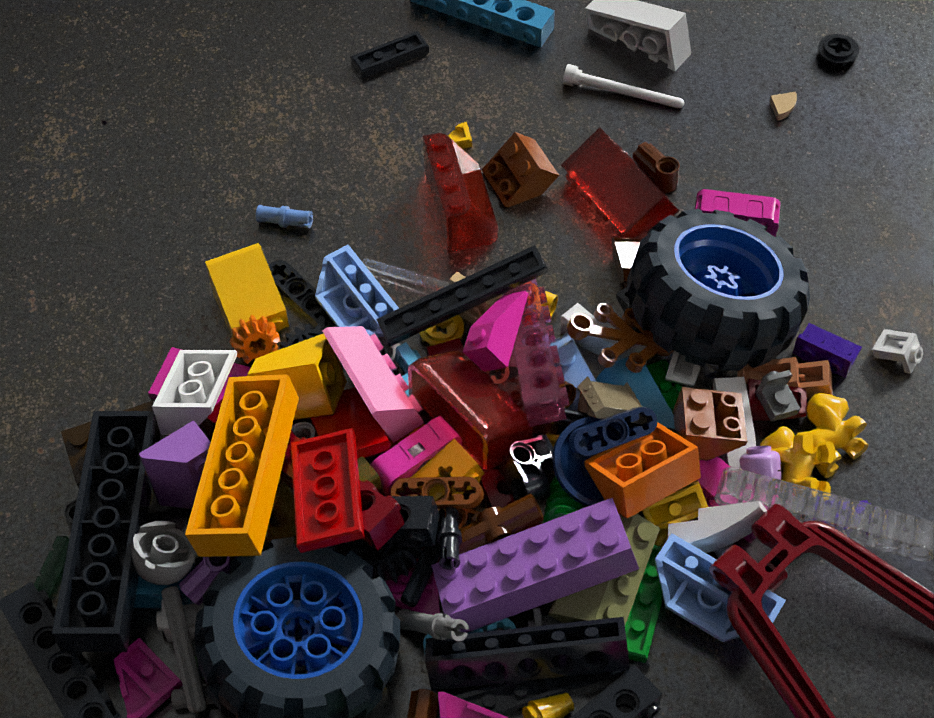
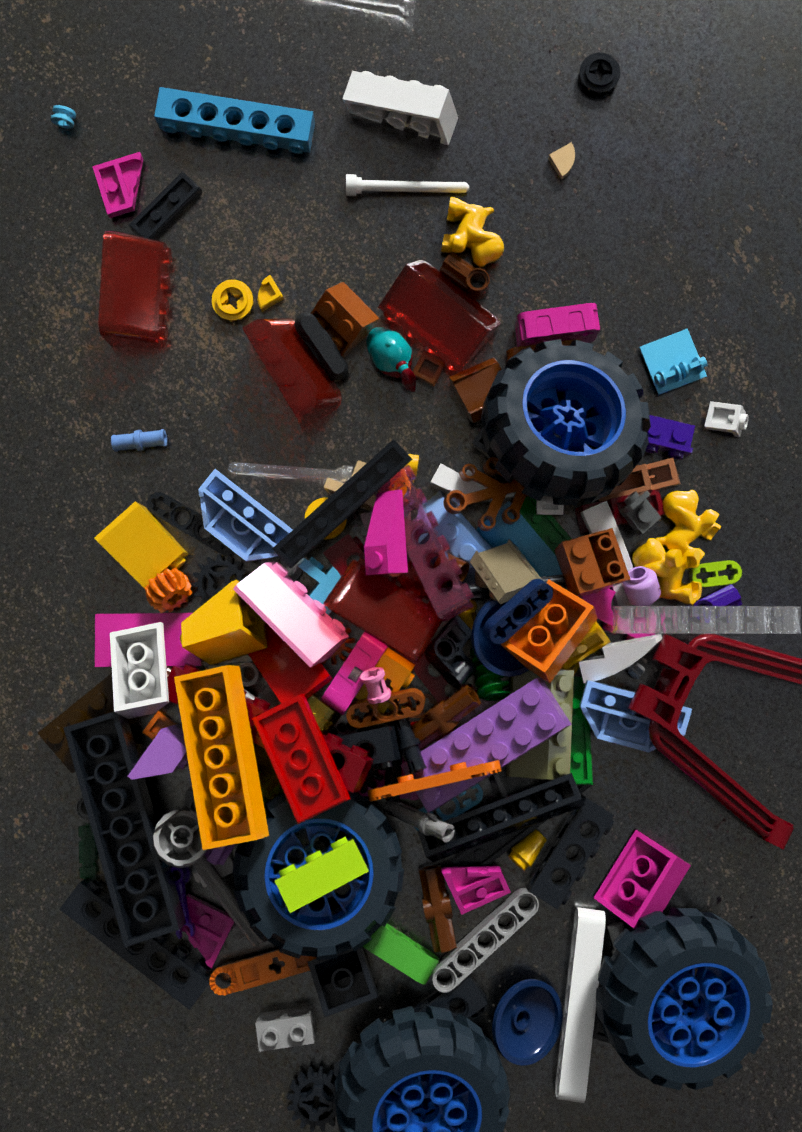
camera: 20 degrees left, 30 degrees up
none -> dark pink wing [92,152,143,218]
none -> clear red windscreen [98,231,172,349]
none -> dark purple brick [171,866,196,939]
none -> yellow gear [212,280,254,322]
none -> lime brick [275,836,369,913]
none -> black piece [294,313,348,380]
none -> bright pink bush [360,667,392,704]
none -> teal hair [366,327,416,392]
none -> orange piece [367,760,502,801]
none -> reddish brown tile [413,352,446,388]
none -> yellow animal [441,197,504,267]
none -> medium azure hinge [639,329,708,395]
none -> lime beam [689,560,742,588]

